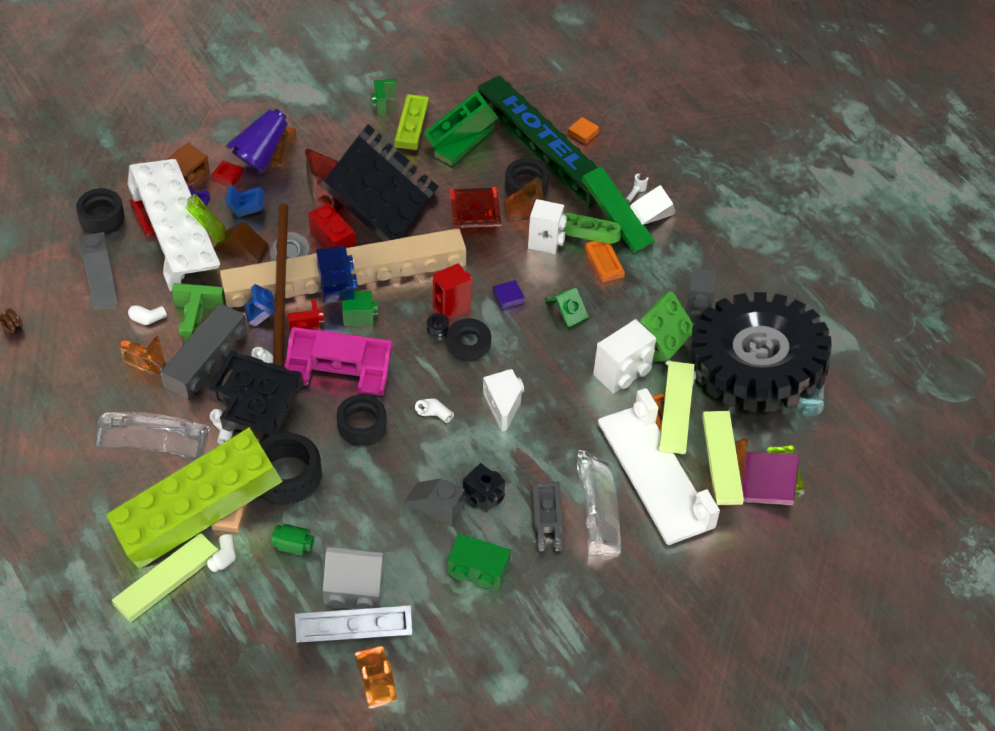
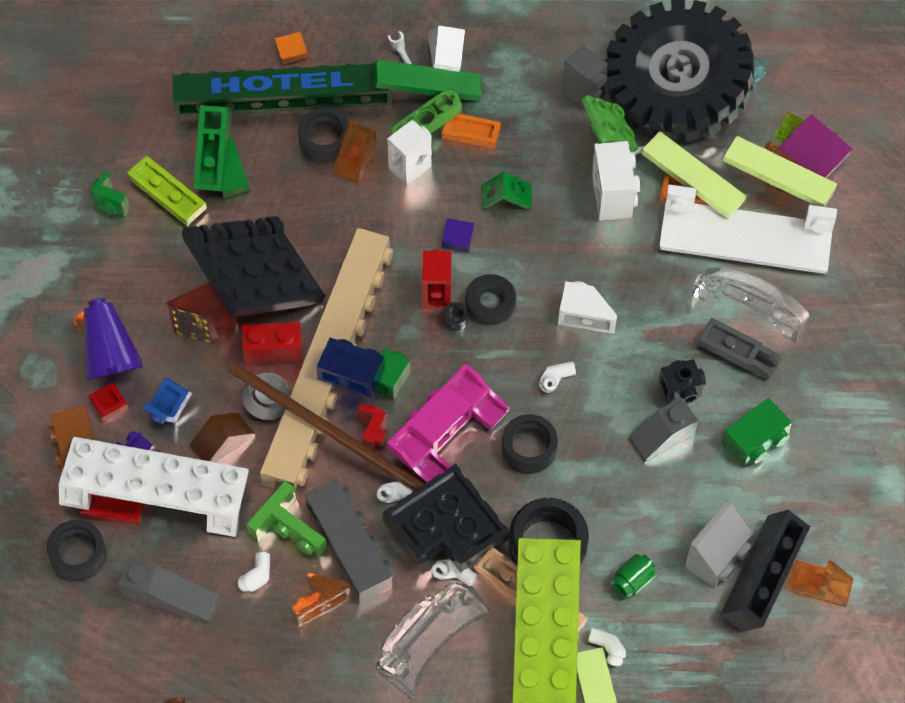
camera: 55 degrees left, 10 degrees up
clear neon green tile [186,194,226,243] -> none
blue bracket [245,284,275,327] -> none
clear red slope [450,187,501,229] -> none

